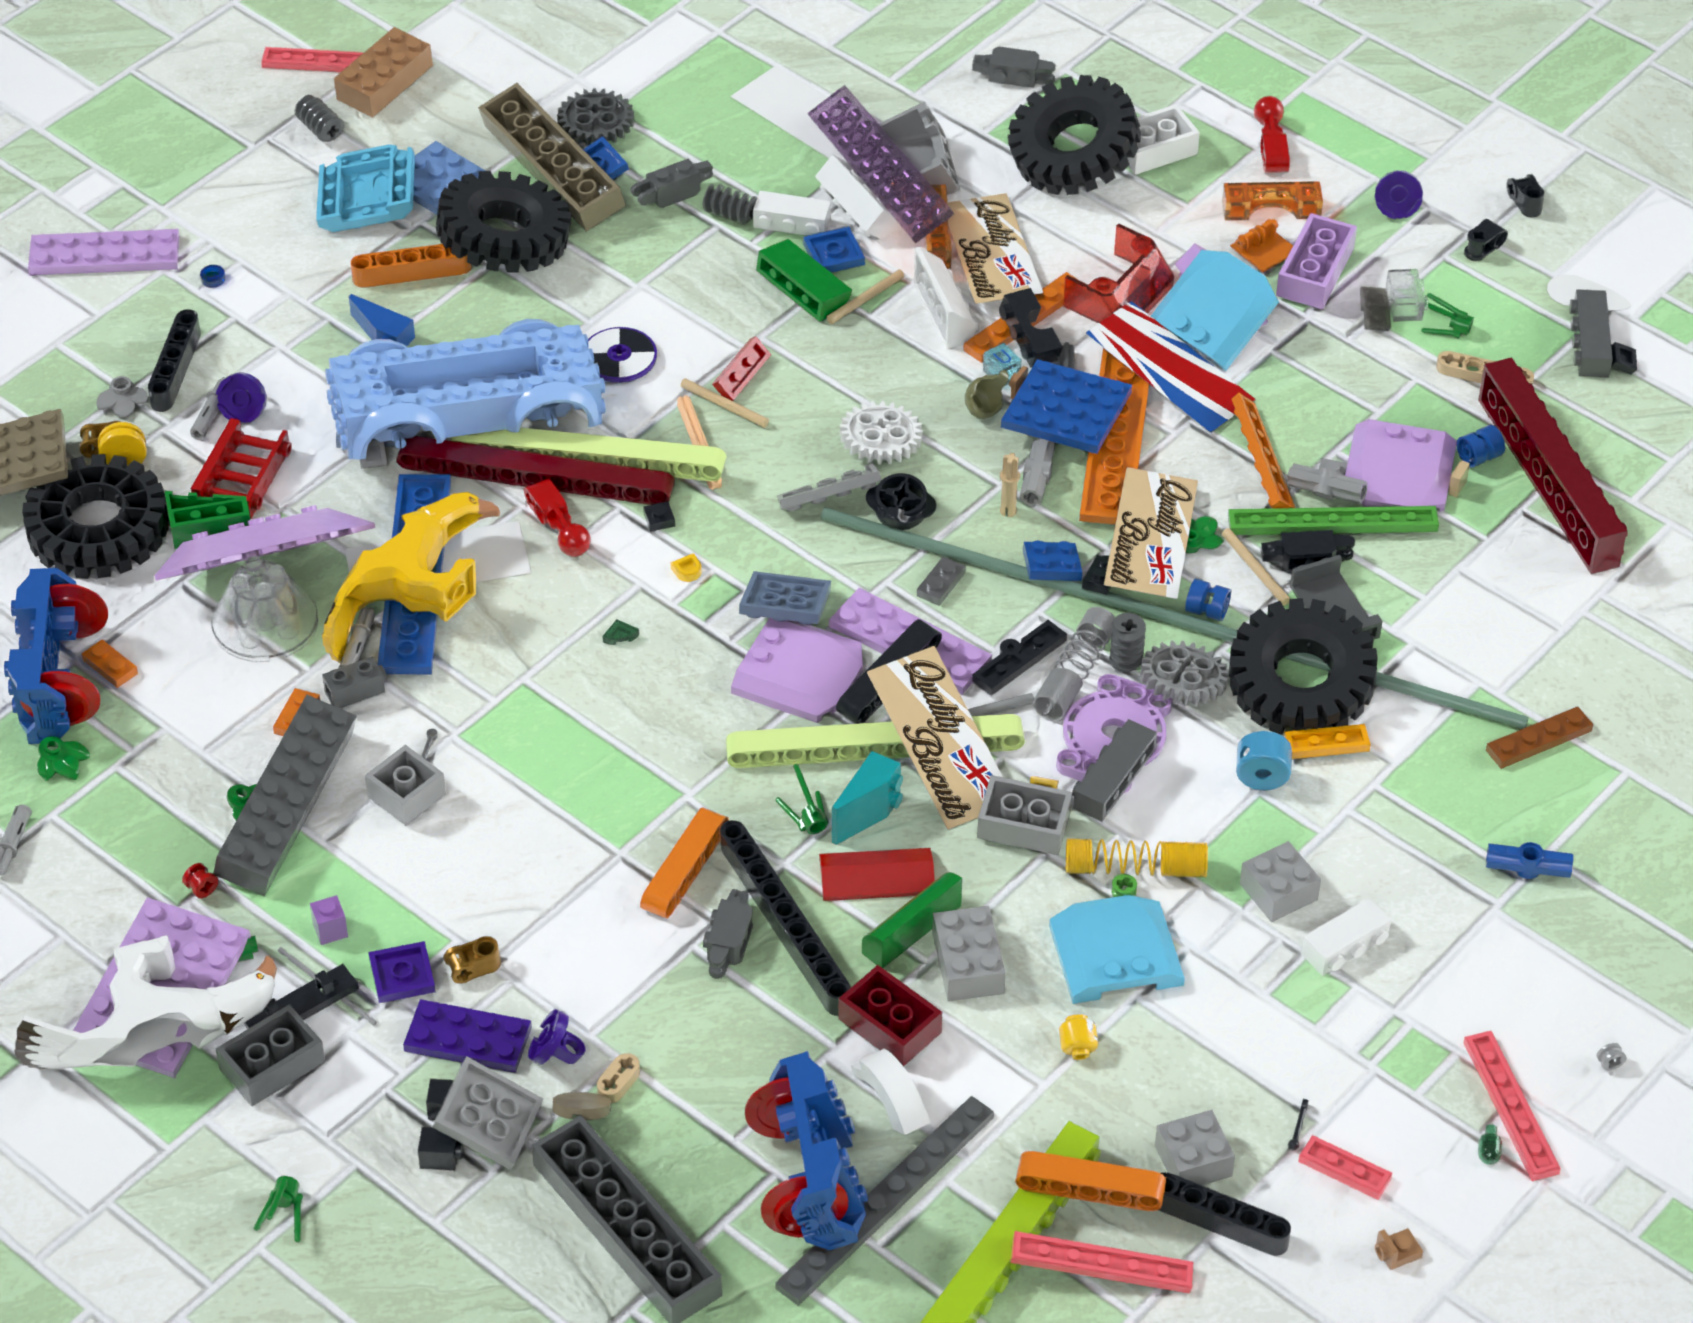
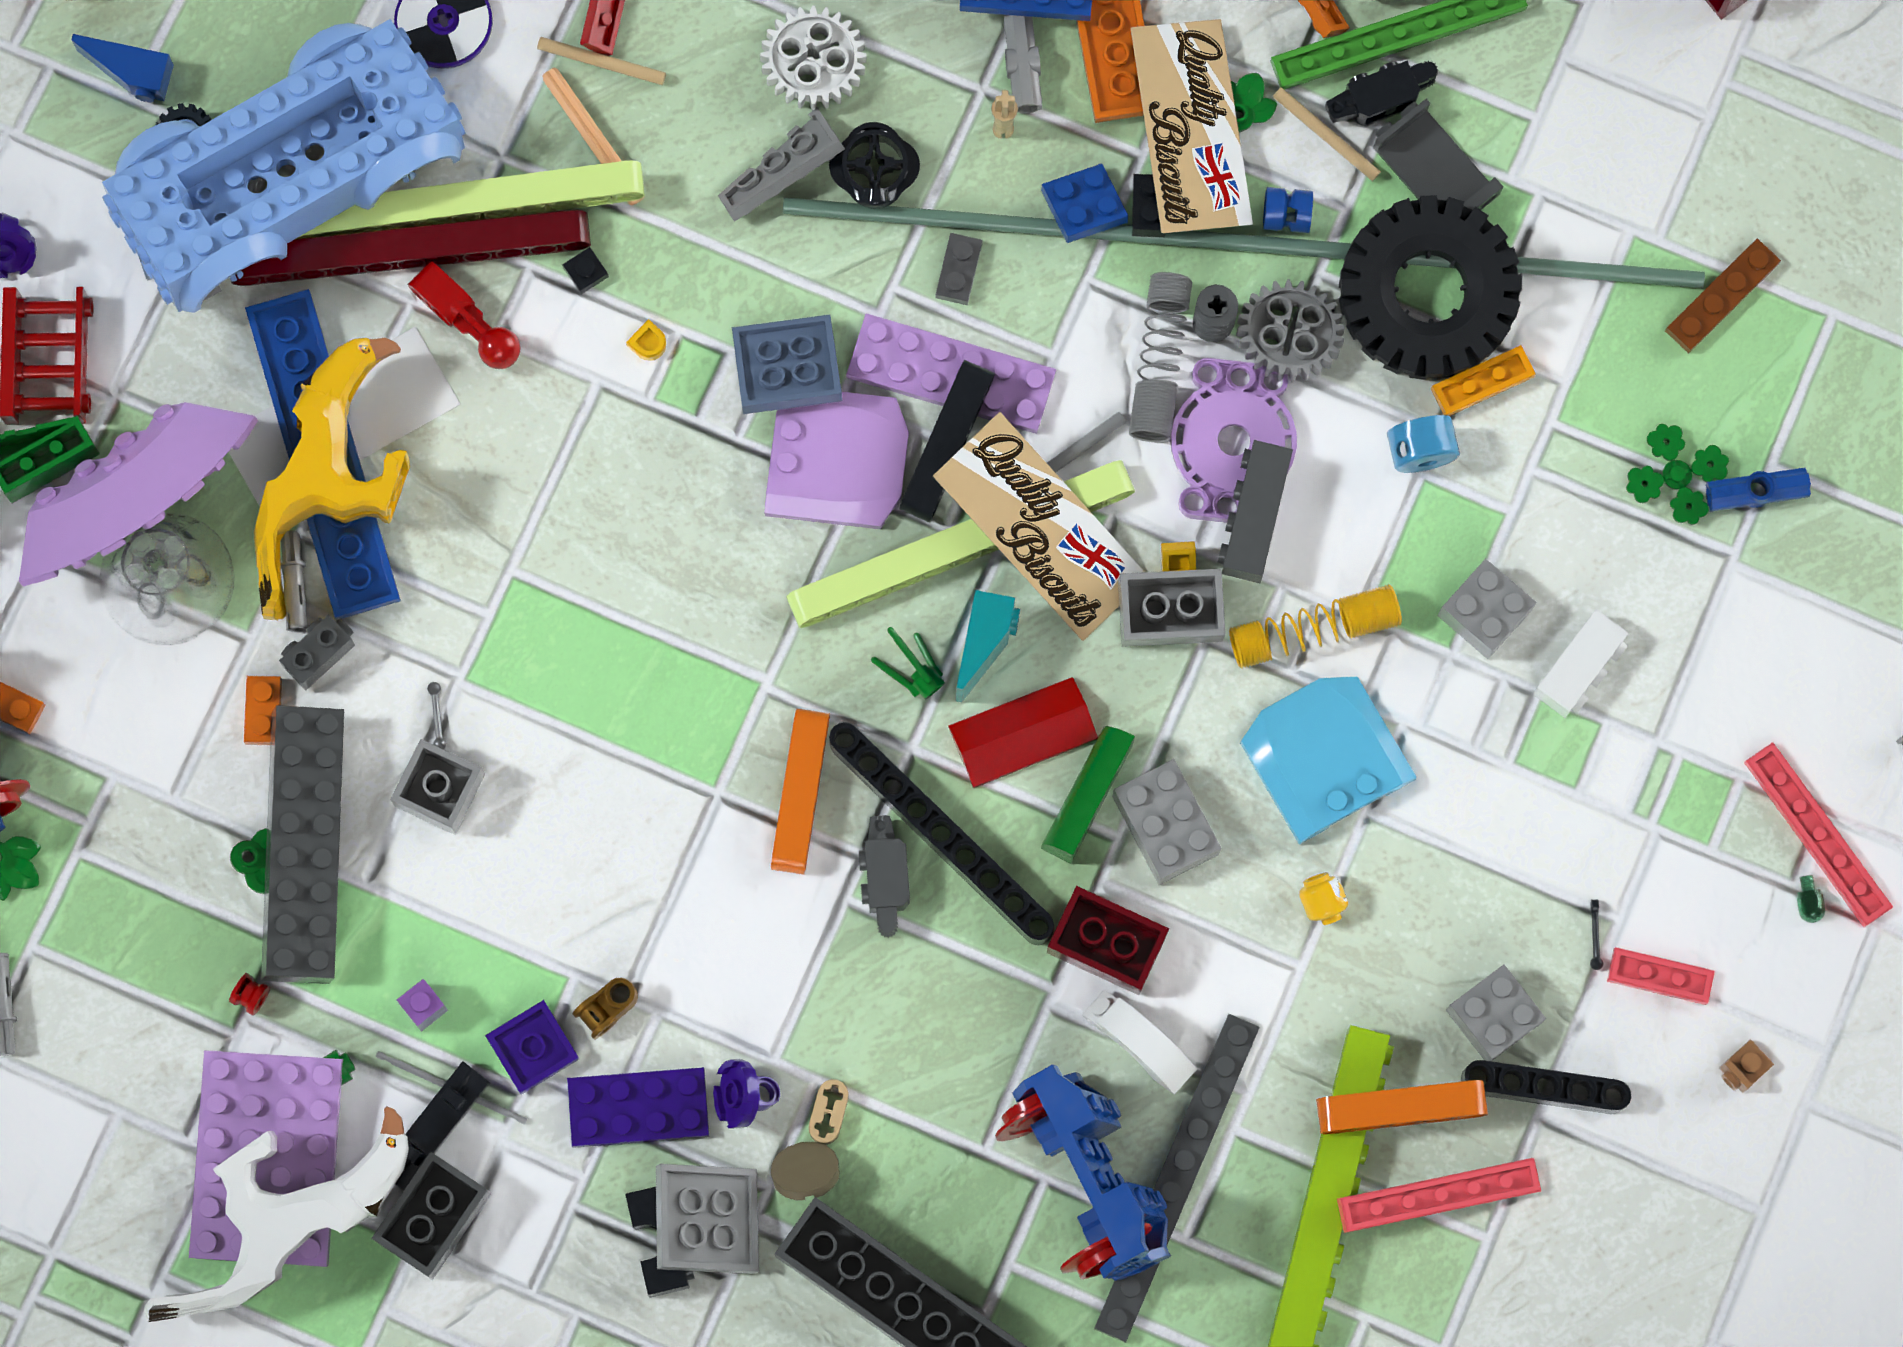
camera: 20 degrees left, 30 degrees up
clear green tile [602,619,640,645] -> none
black hinge [972,620,1067,696] -> none
bright green bush [1111,874,1137,897] -> none
none -> green plant [1626,424,1729,525]

